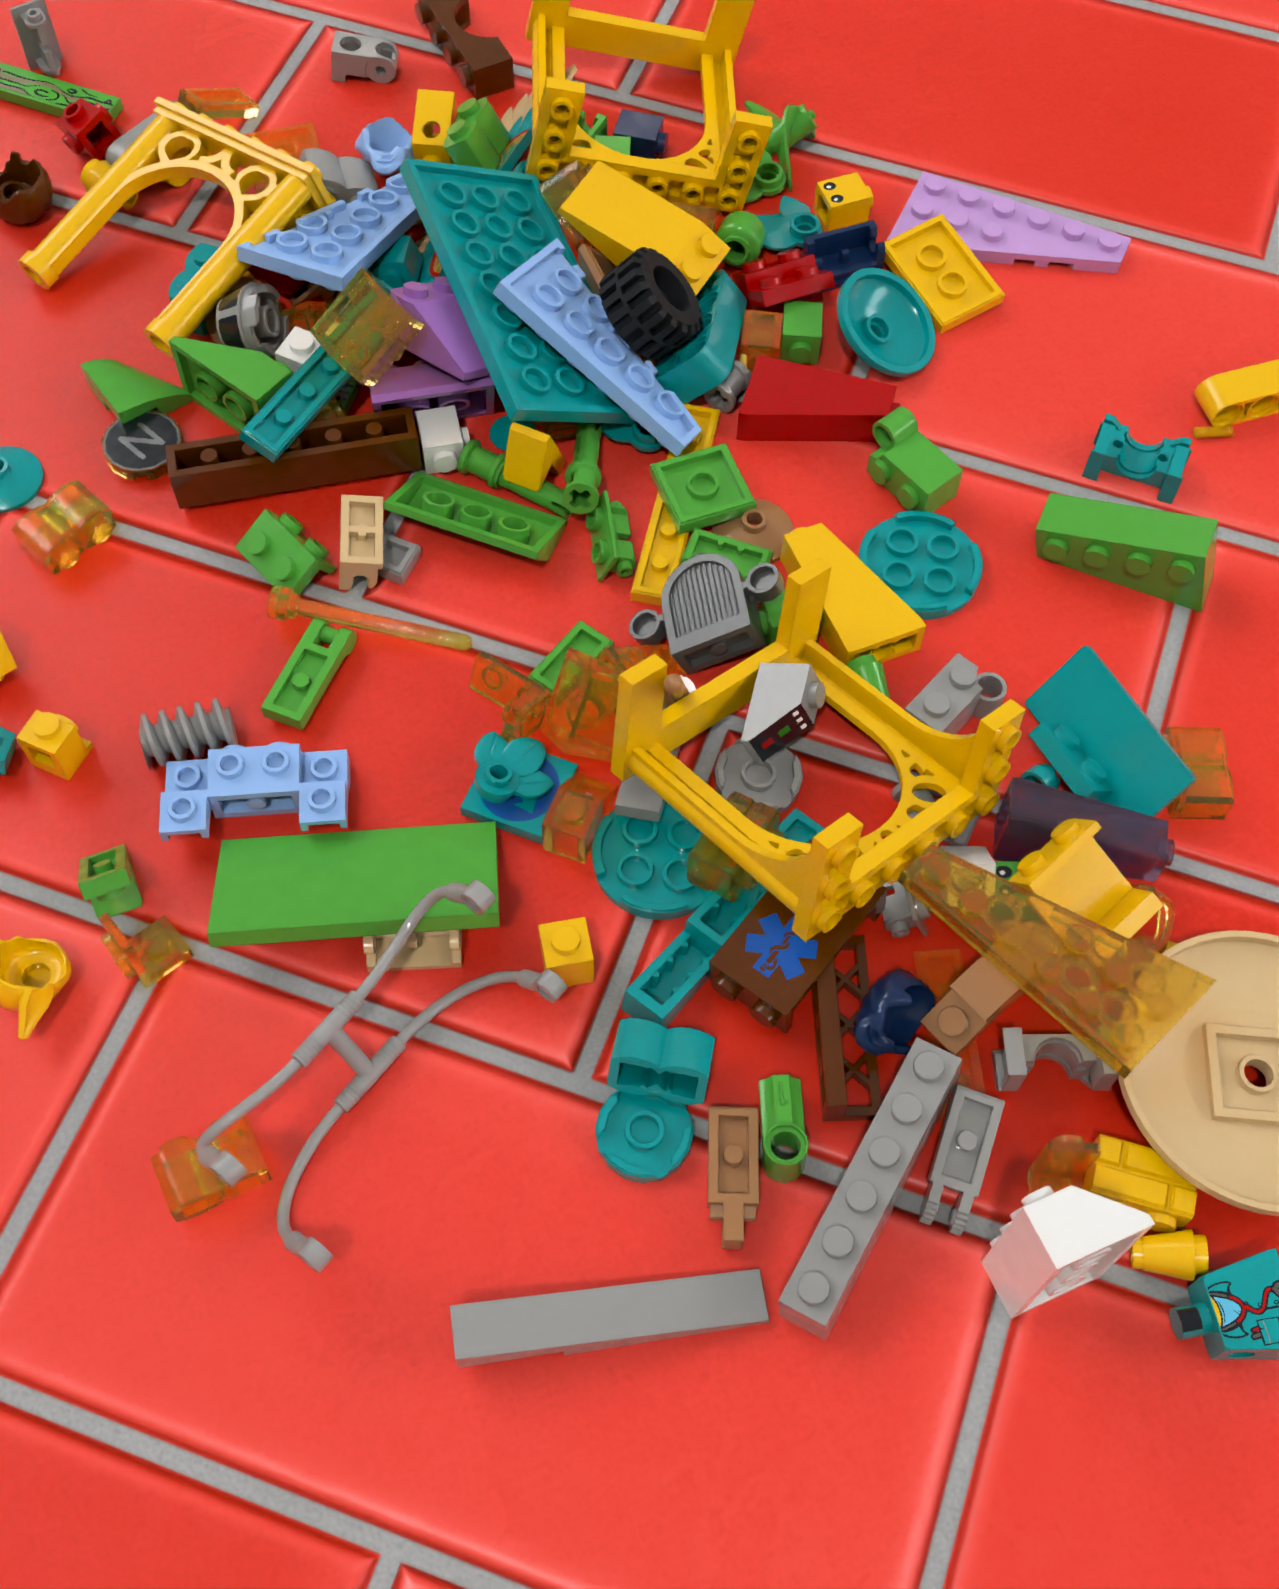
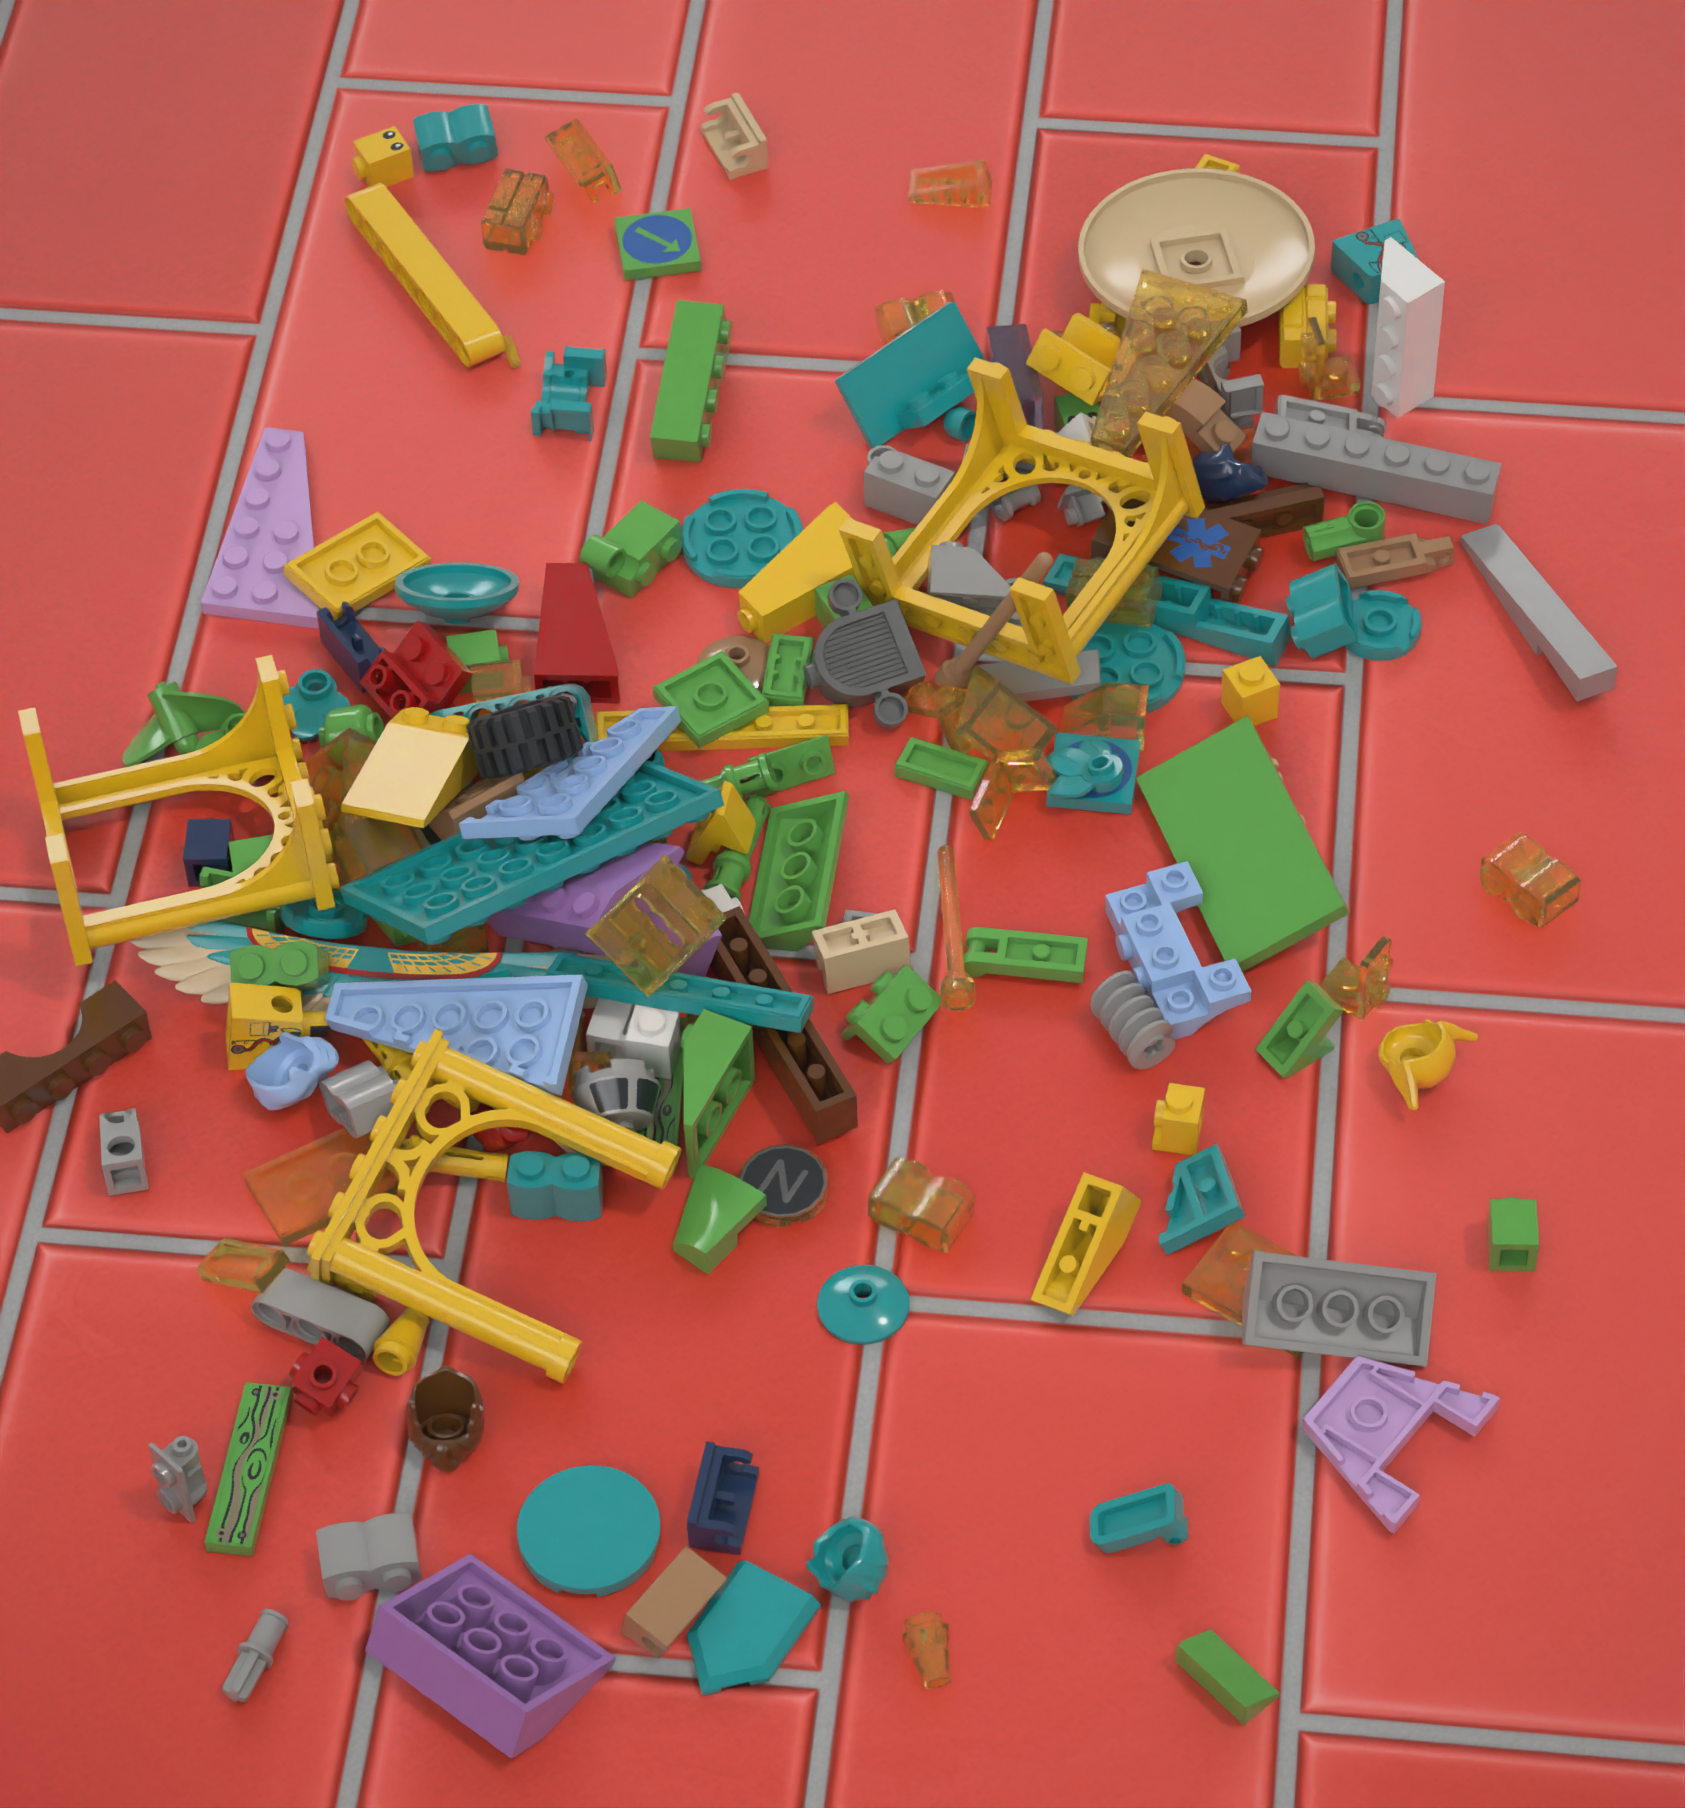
camera: 100 degrees left, 10 degrees down
light grey bar [195,880,567,1274] -> none
yellow brick [813,172,874,232] -> none
yellow cone [1130,1229,1209,1282] -> none

